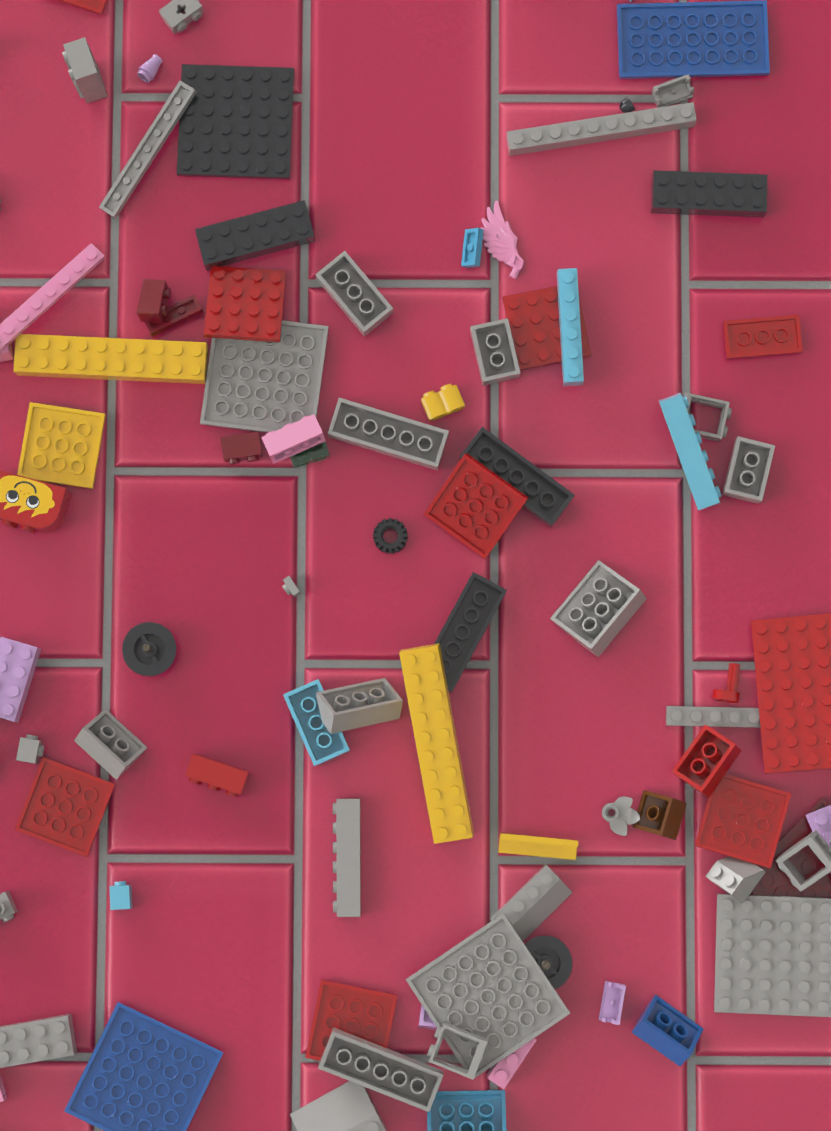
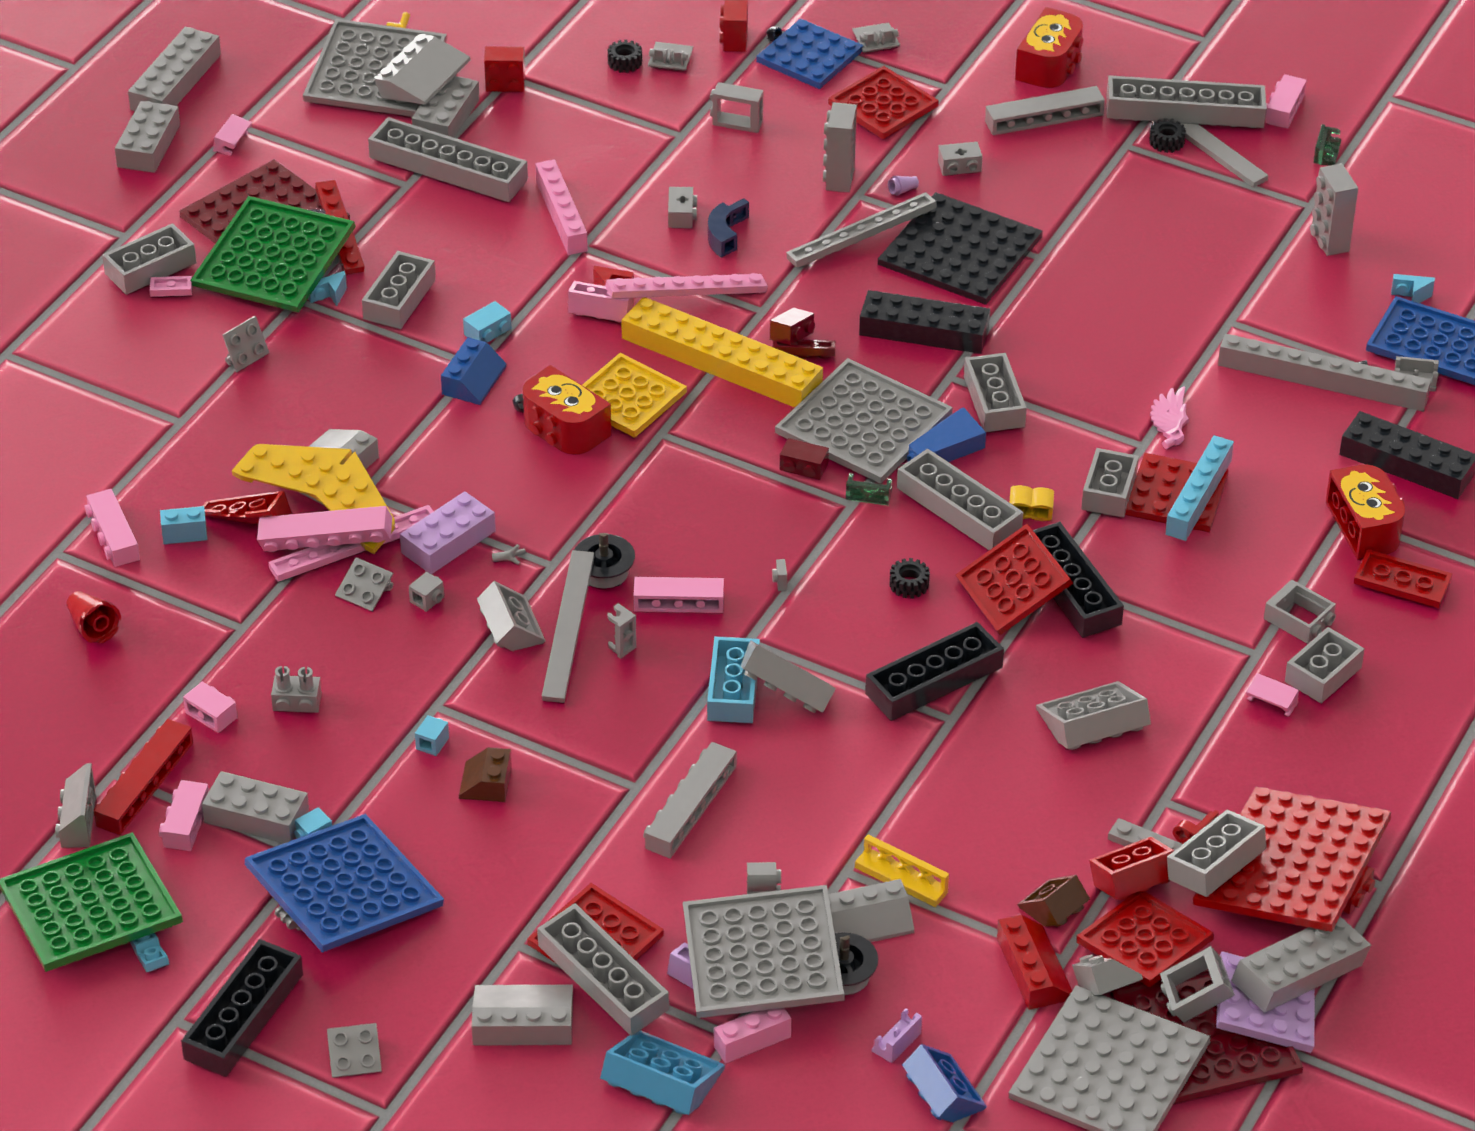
camera: 25 degrees right, 40 degrees down
red plate [15,757,116,857] -> none
red brick [185,754,251,797] -> none
red plate [204,266,287,342] -> none
bright pink brick [261,414,326,464] -> none
yellow brick [399,643,474,844] -> none
light grey window [427,1022,488,1080] -> none
dark azure plate [461,228,484,268] -> none
light grey plate [602,796,640,836] -> none
medium azure brick [659,393,722,510] -> none
none -> medium azure brick [294,807,332,838]
none -> reddish brown slope [459,747,512,802]
none -> light grey bar [492,544,526,565]
none -> light grey tile [542,550,594,703]
none -> light grey hinge [607,603,636,659]
none -> bright pink brick [634,577,724,613]
none -> dark blue arch [708,198,749,258]
none -> light grey brick [747,862,781,894]
none -> blue slope [907,407,986,462]
none -> red slope [997,915,1072,1010]
none -> light grey brick [1167,809,1266,897]
none -> bright pink hinge [1246,673,1299,716]
none -> red brick [1326,464,1405,560]

